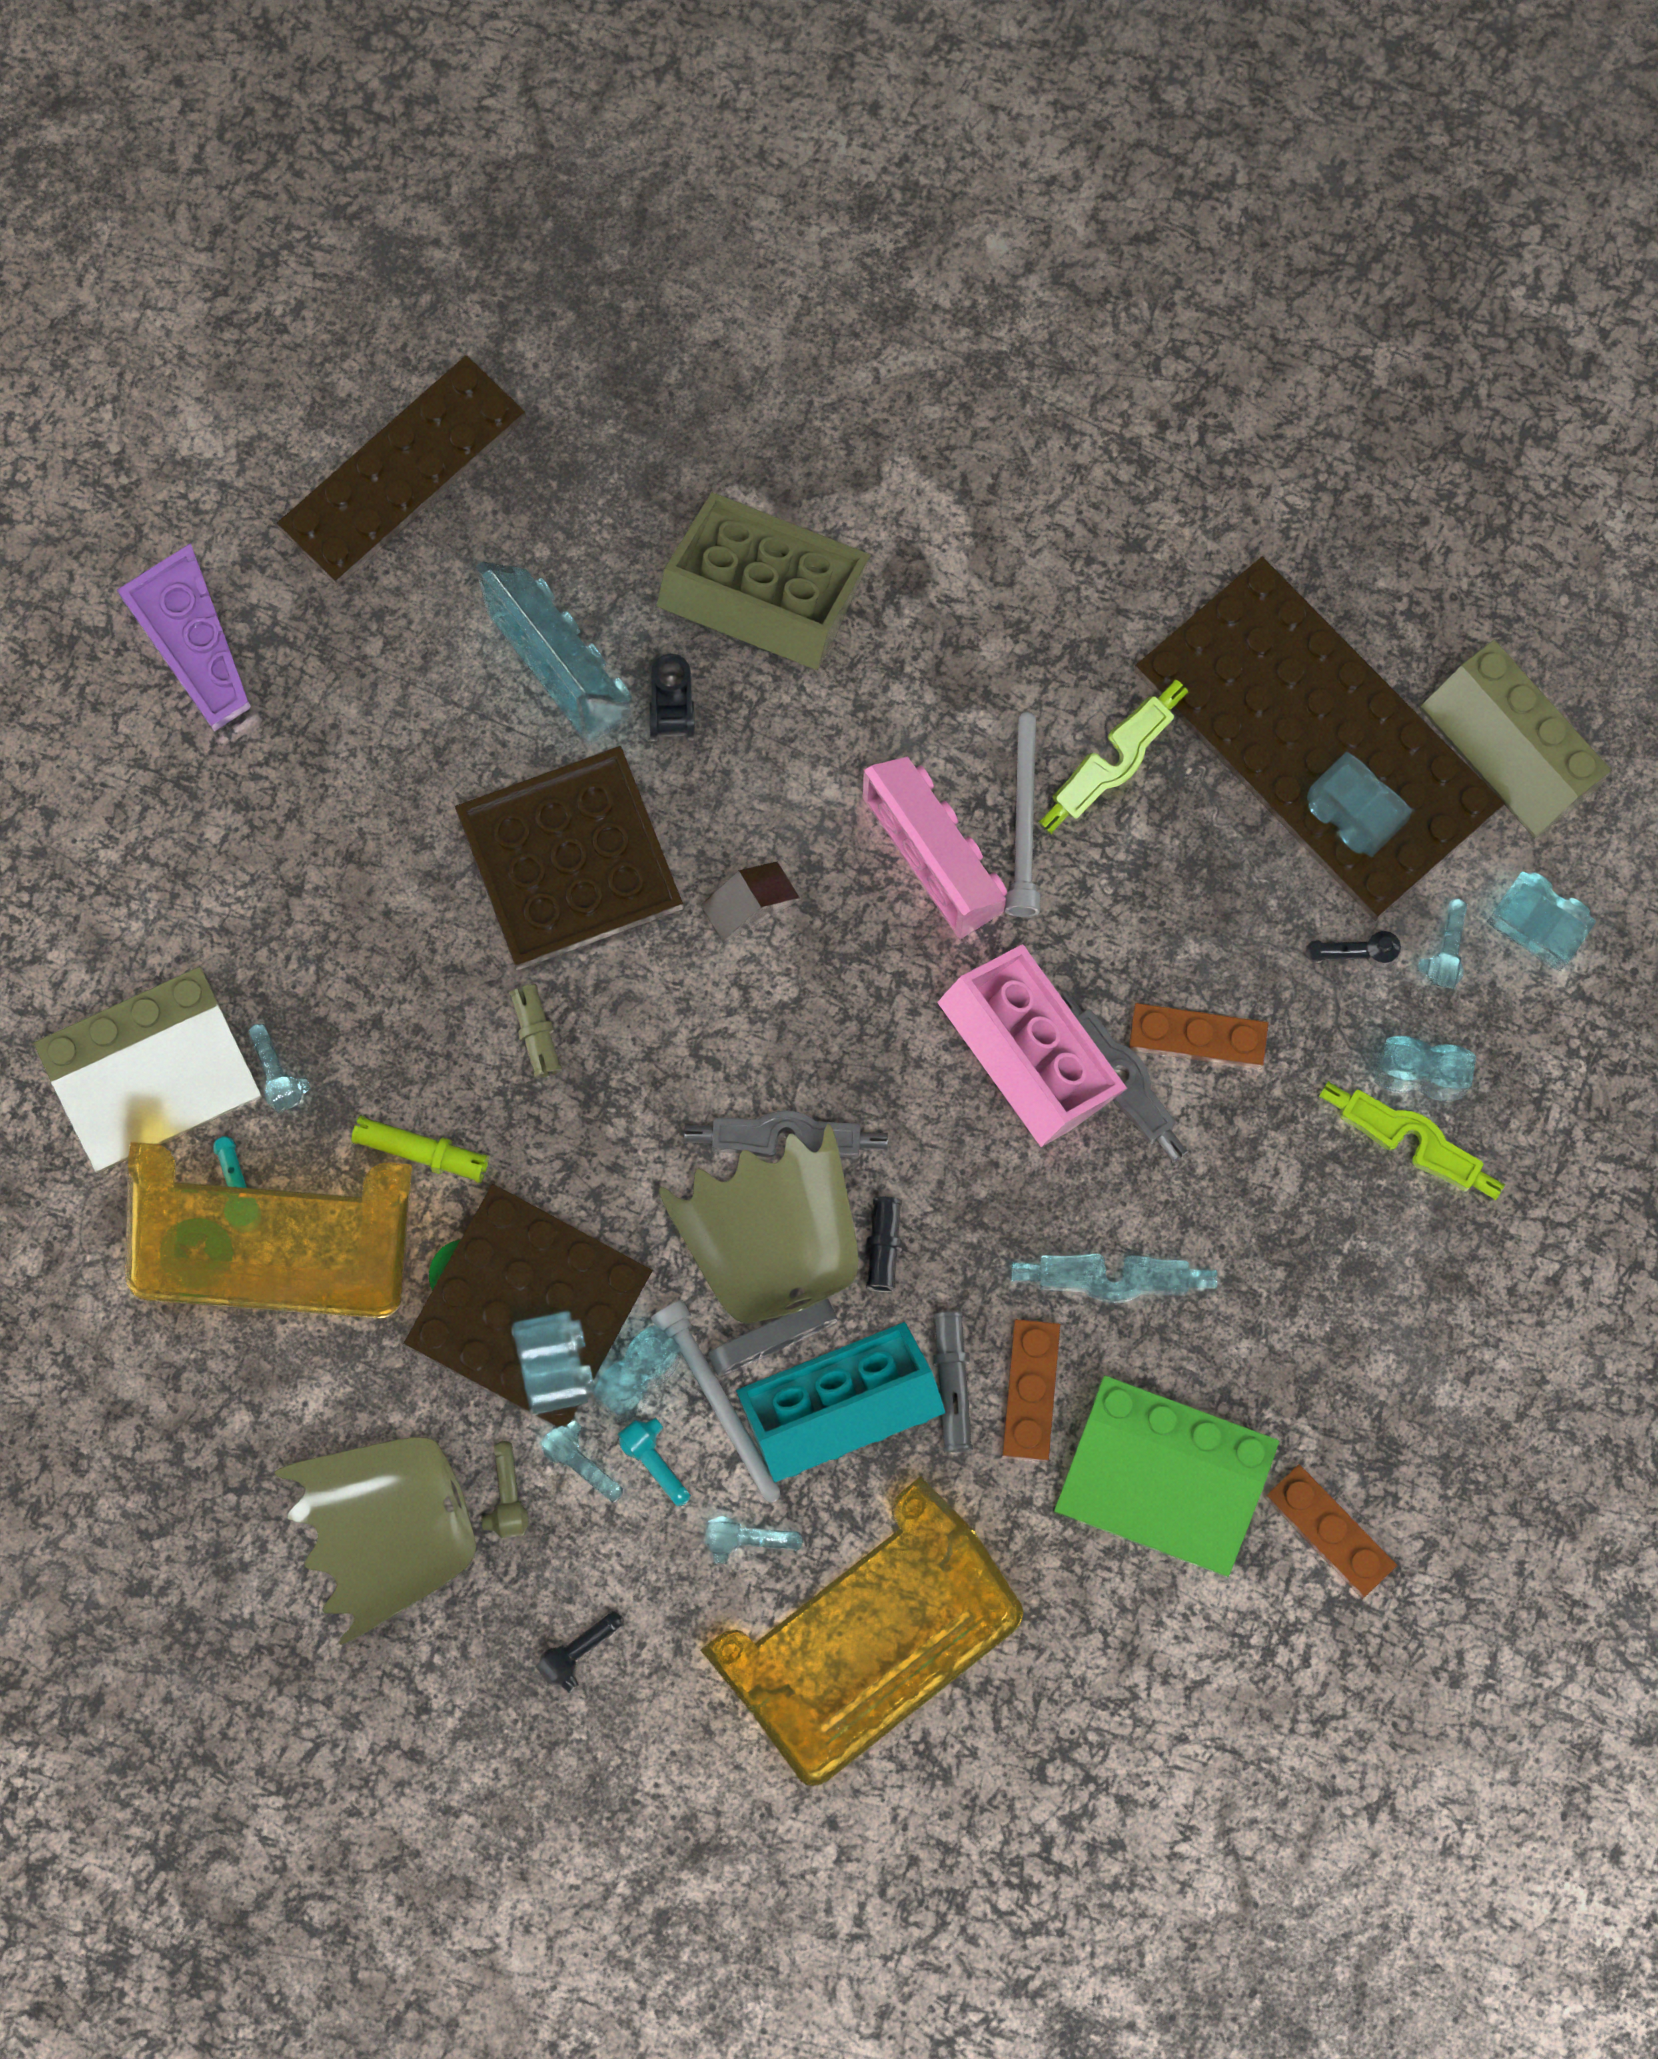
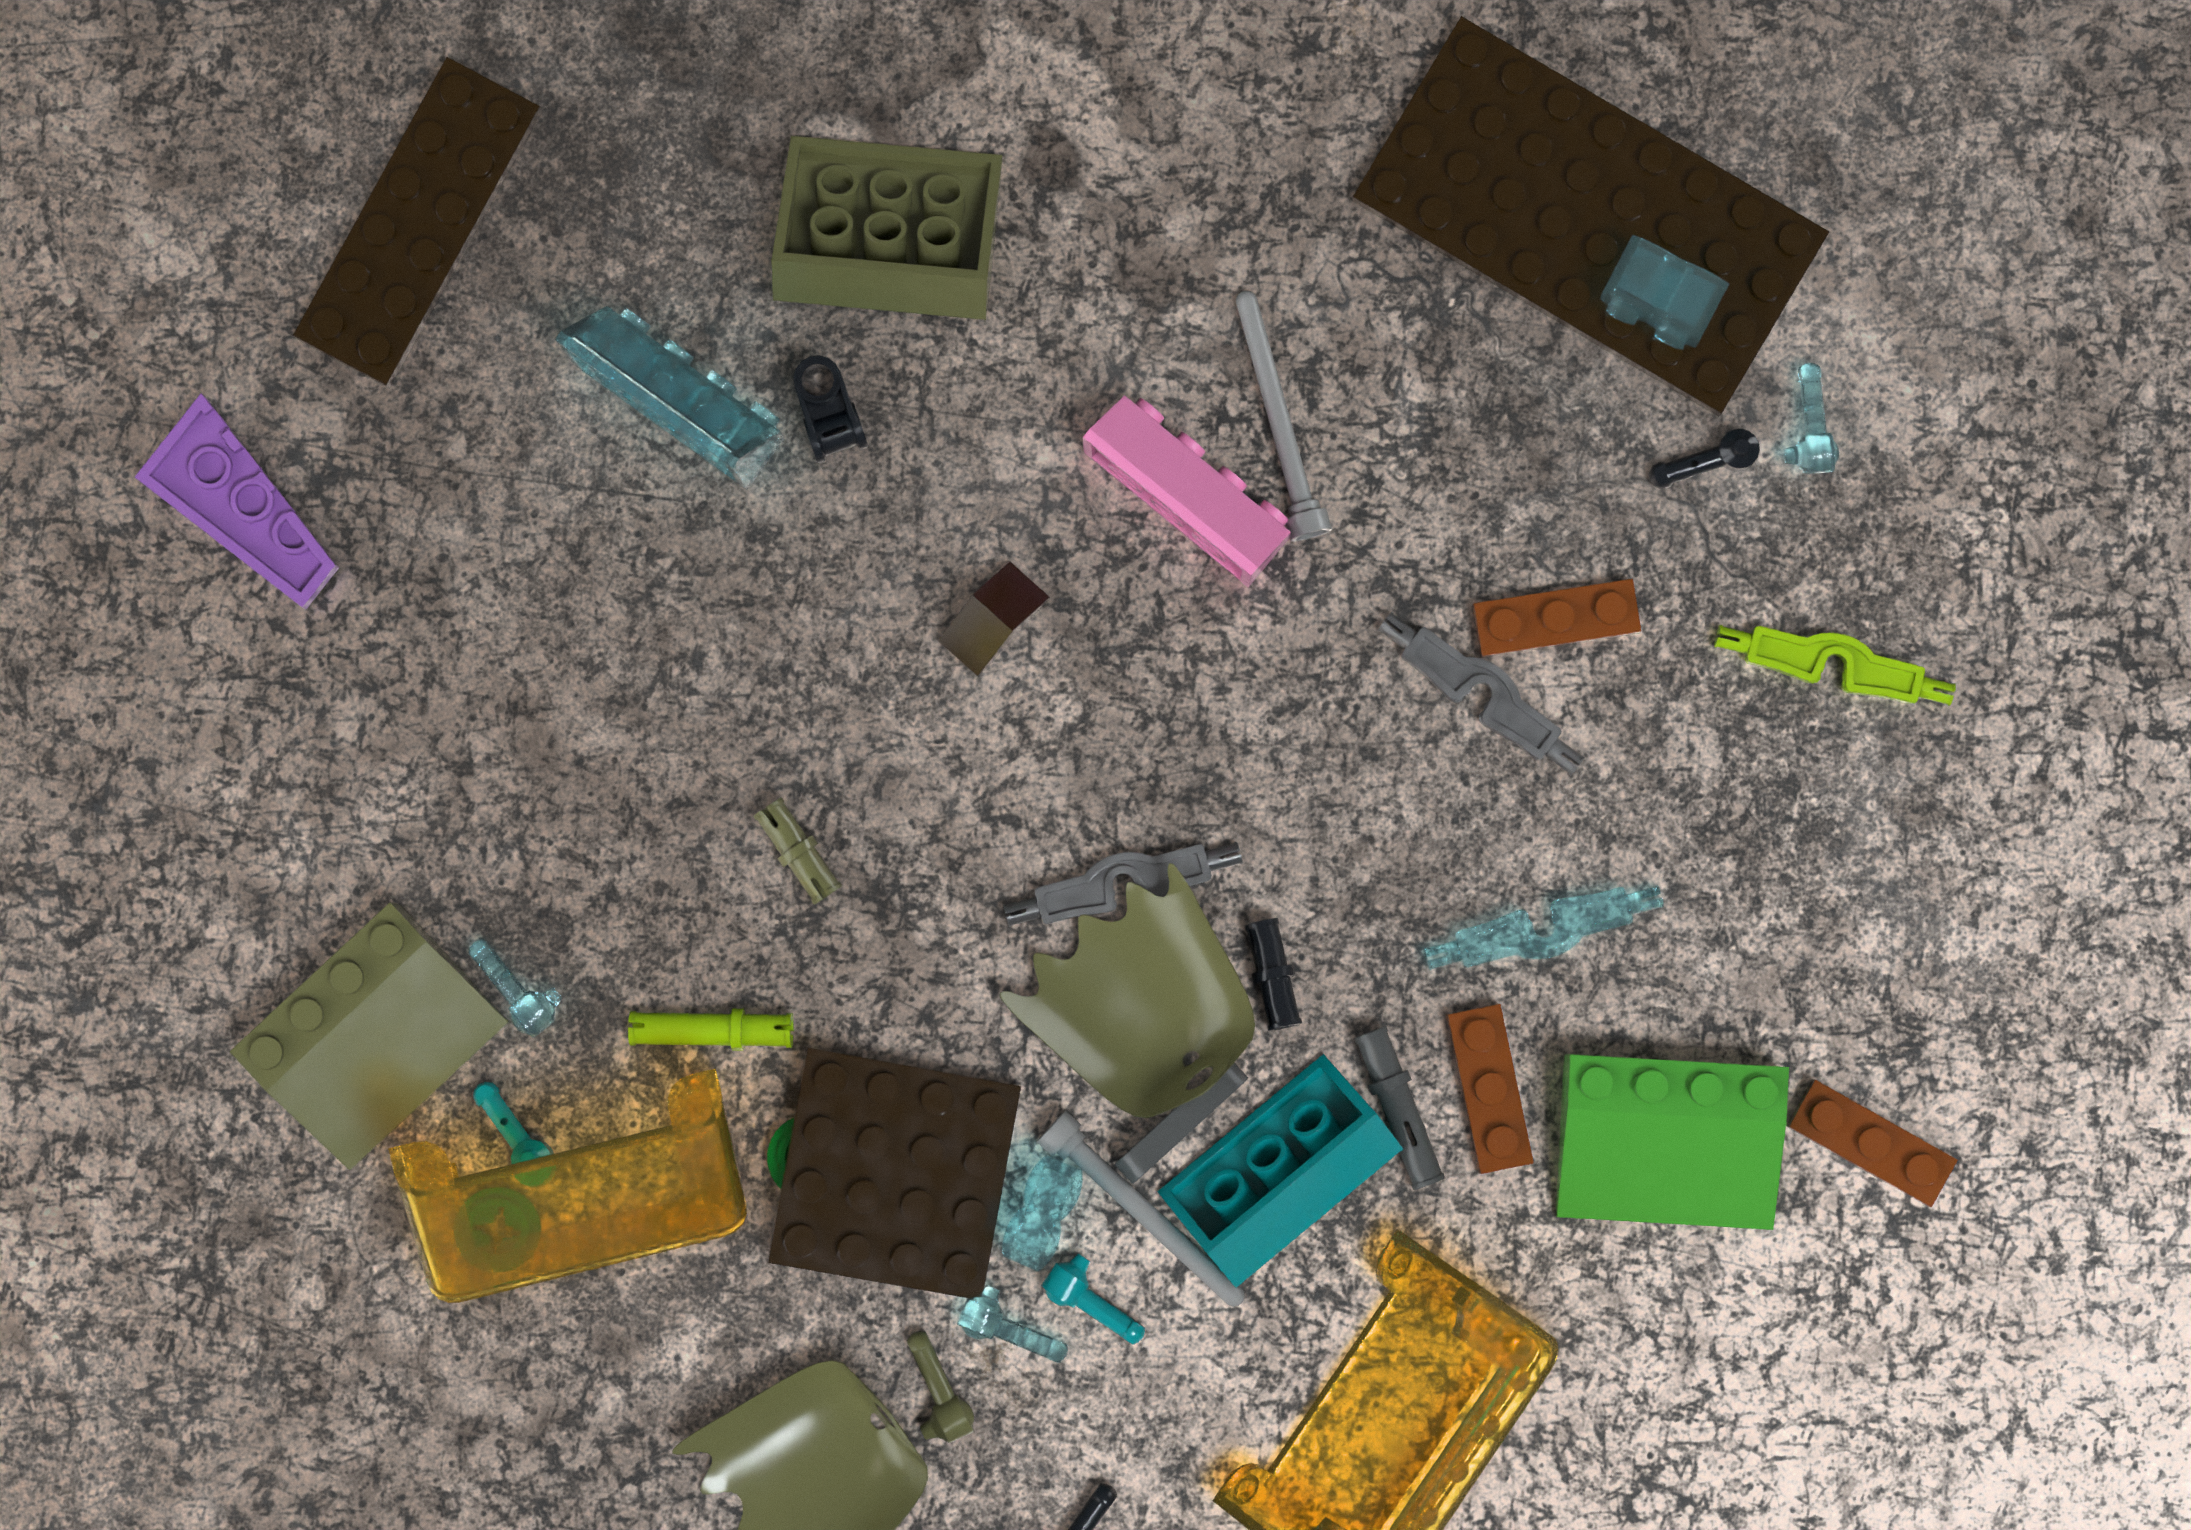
camera: 10 degrees left, 10 degrees up
dark brown plate [455,746,684,970] -> none
clear light blue brick [512,1311,594,1416] -> none
clear light blue piece [705,1517,803,1564] -> none
bright pink slope [937,944,1127,1147] -> none
lime piece [1038,679,1189,835] -> none
clear light blue brick [1374,1036,1476,1101] -> none
olive slope [1419,639,1612,839] -> none
clear light blue brick [1487,872,1596,972] -> none

